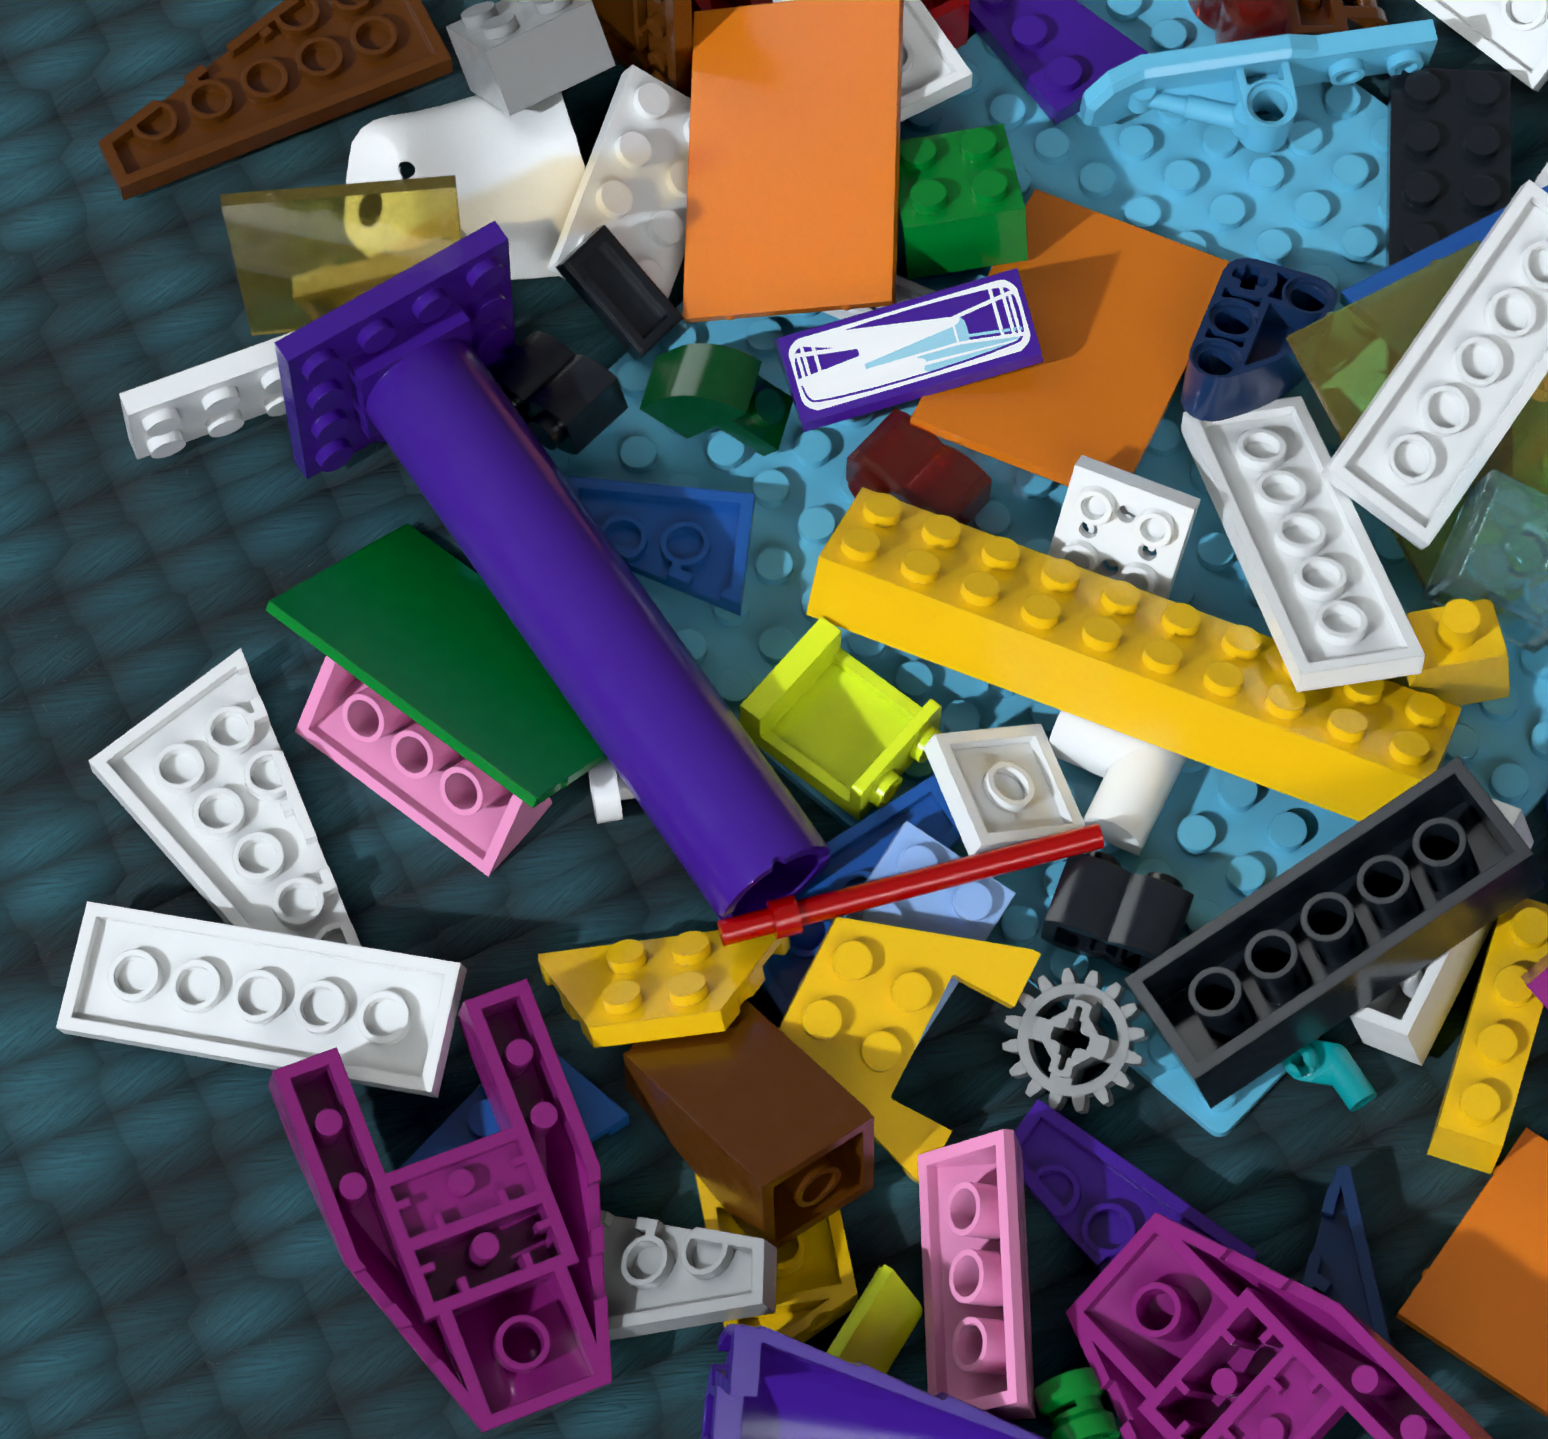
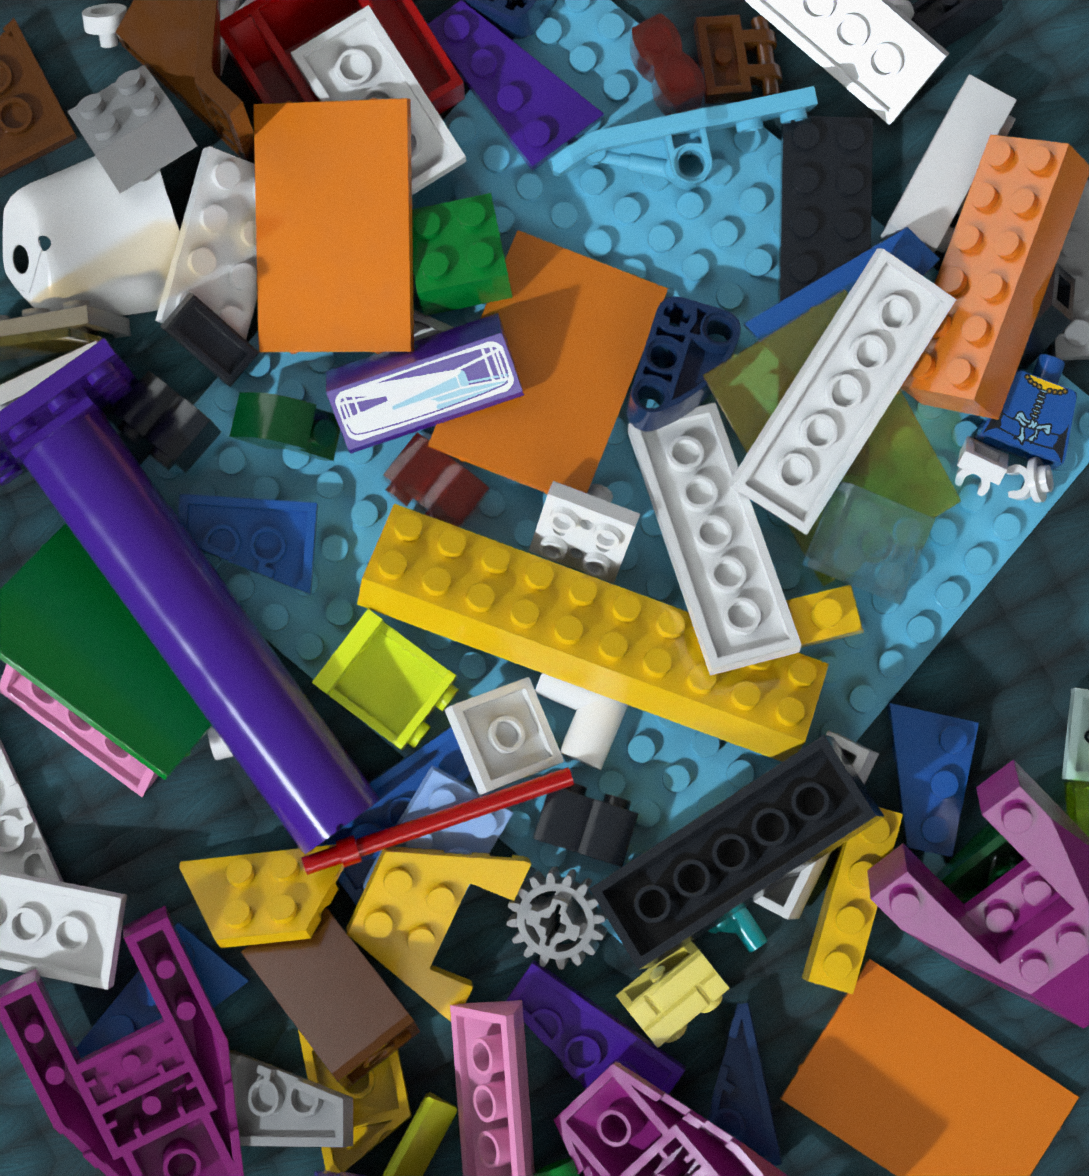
camera: 10 degrees left, 20 degrees up
none -> light yellow brick [616,942,730,1048]

